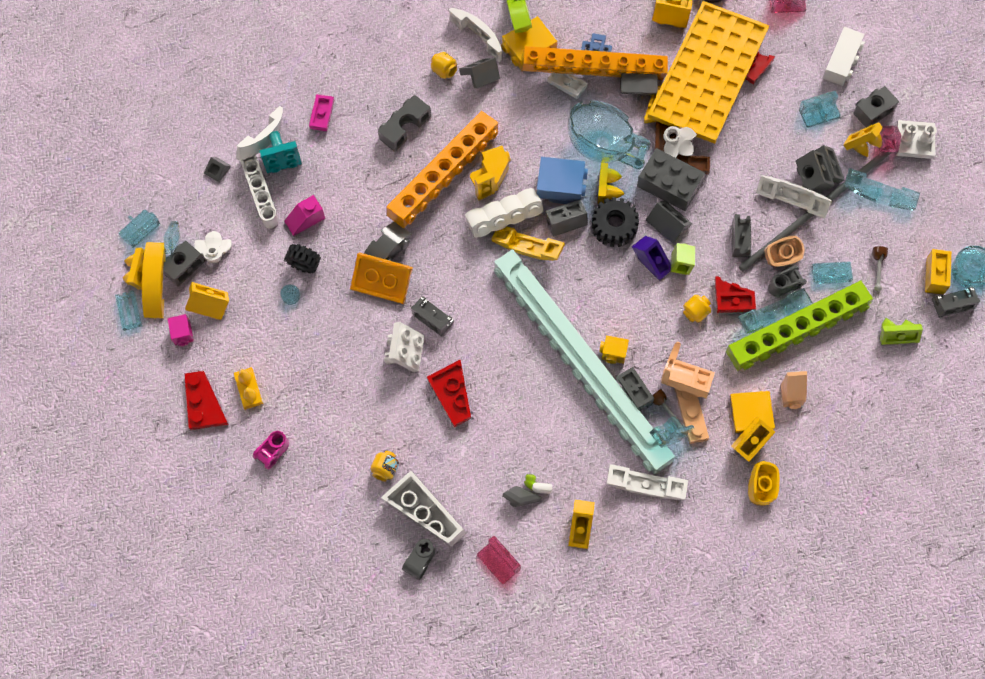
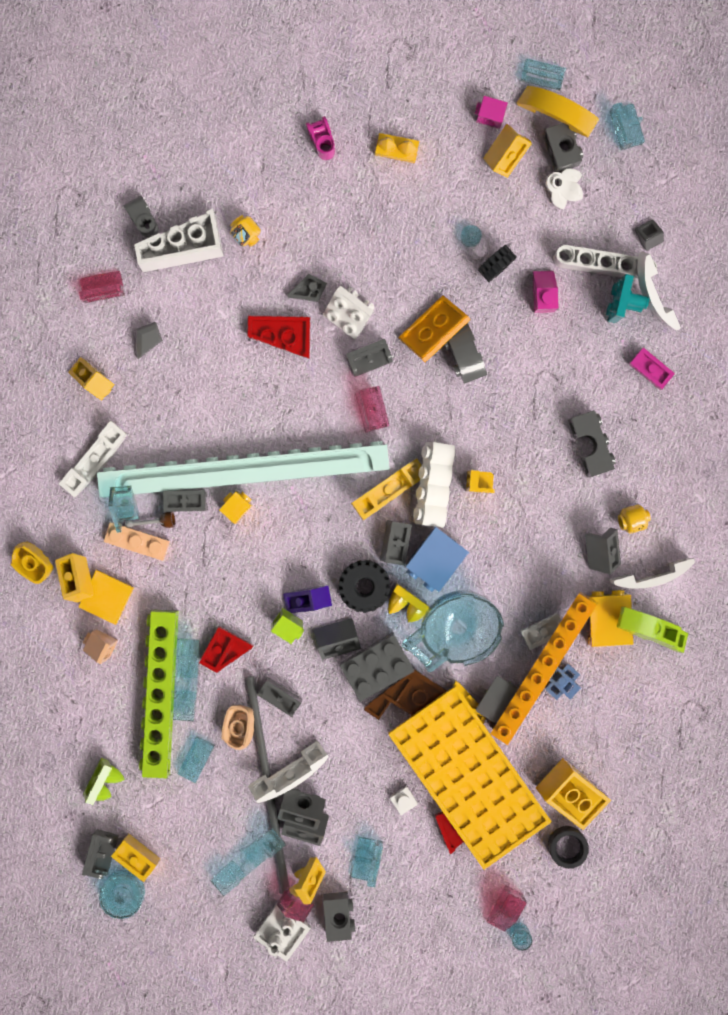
camera: 115 degrees right, 20 degrees up
yellow tile [122,248,145,290] -> none
clear light blue tile [163,221,180,254] -> none
red wing [184,371,229,430] -> none
light orange brick [386,110,499,228] -> none
yellow slope [482,146,511,191] -> none
arm [524,474,552,494] -> none
light nougat piece [661,342,715,399] -> none
white plate [664,126,697,158] -> none
yellow head [683,295,711,323] -> none
dark grey piece [768,265,807,297] -> none
white brick [823,27,865,86] -> none
hinge [872,246,888,292] -> none
none -> dark grey piece [287,274,327,302]
none -> clear pink hinge [355,386,390,433]
none -> white plate [390,785,418,815]

